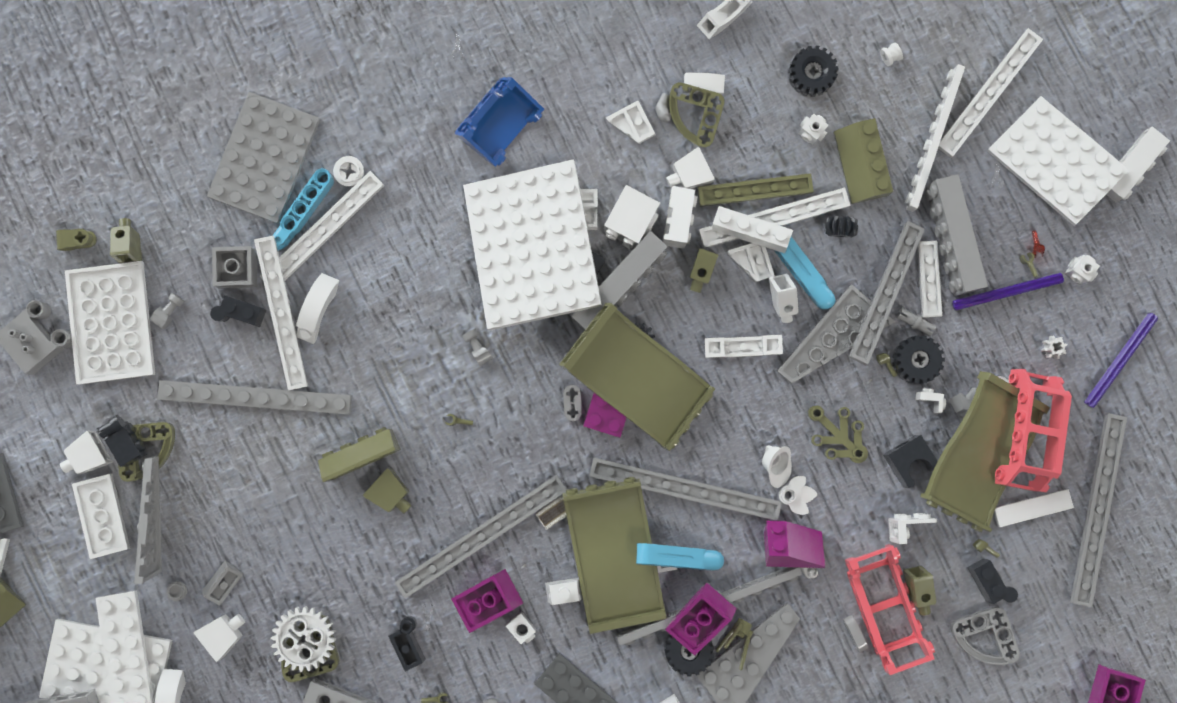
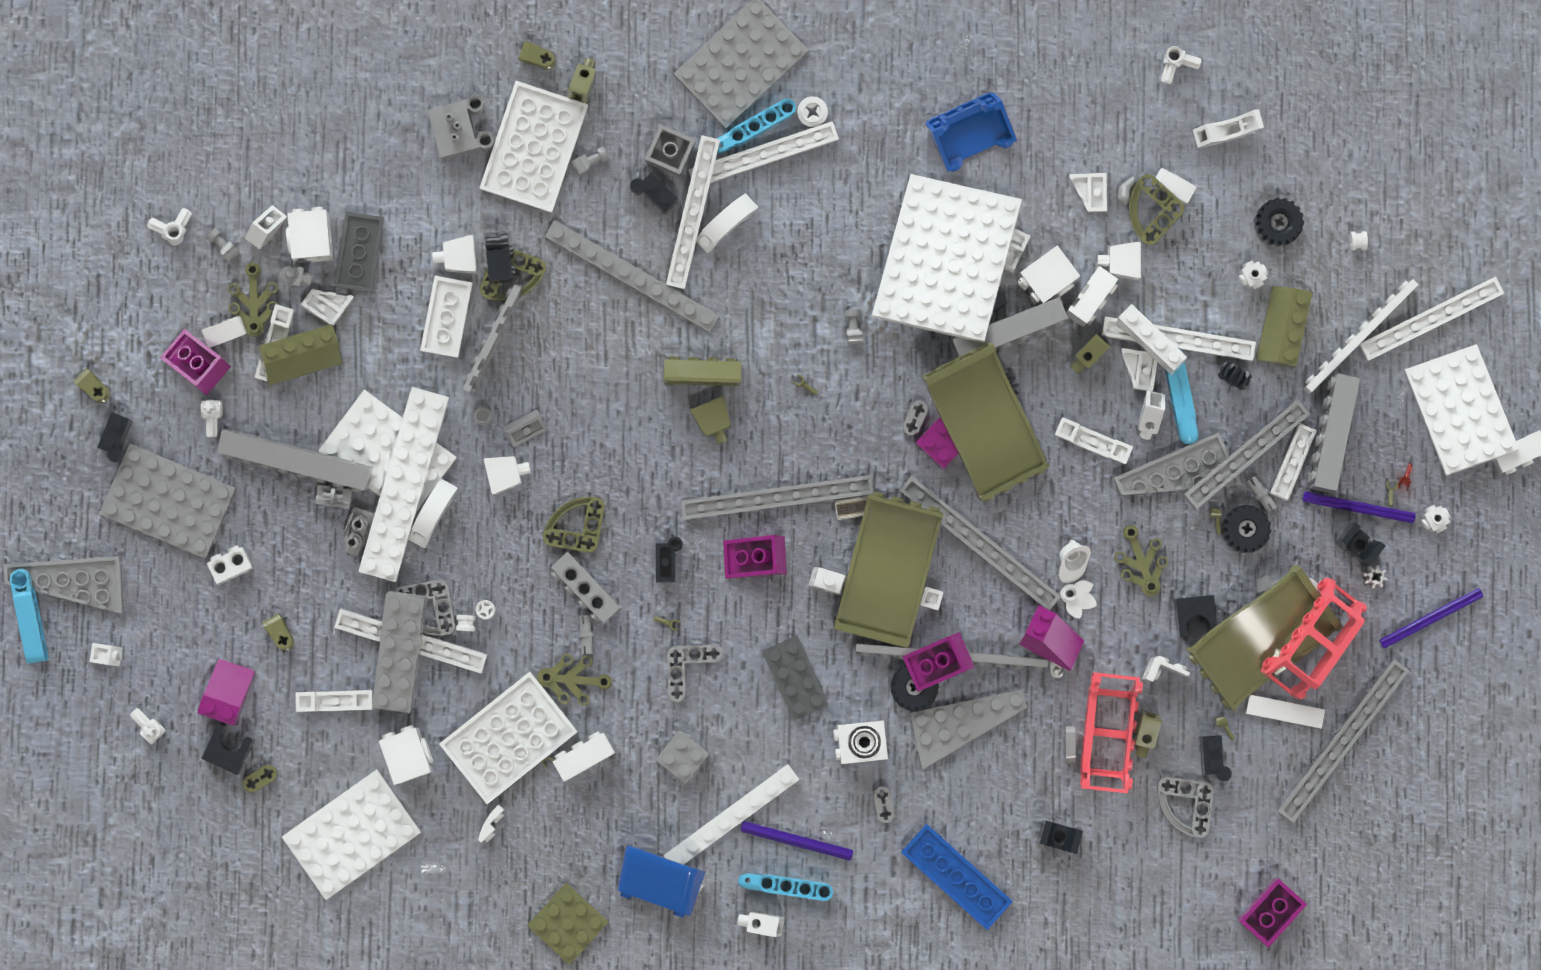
camera: 20 degrees right, 0 degrees up
white gear [271,606,336,672] -> none
white brick [506,611,536,644] -> none
medium azure piece [636,543,724,570] -> none
olive plate [698,173,814,207] -> none
olive plant [715,618,753,670] -> none
white bracket [915,389,946,414] -> none
none -> black piece [1335,522,1386,567]

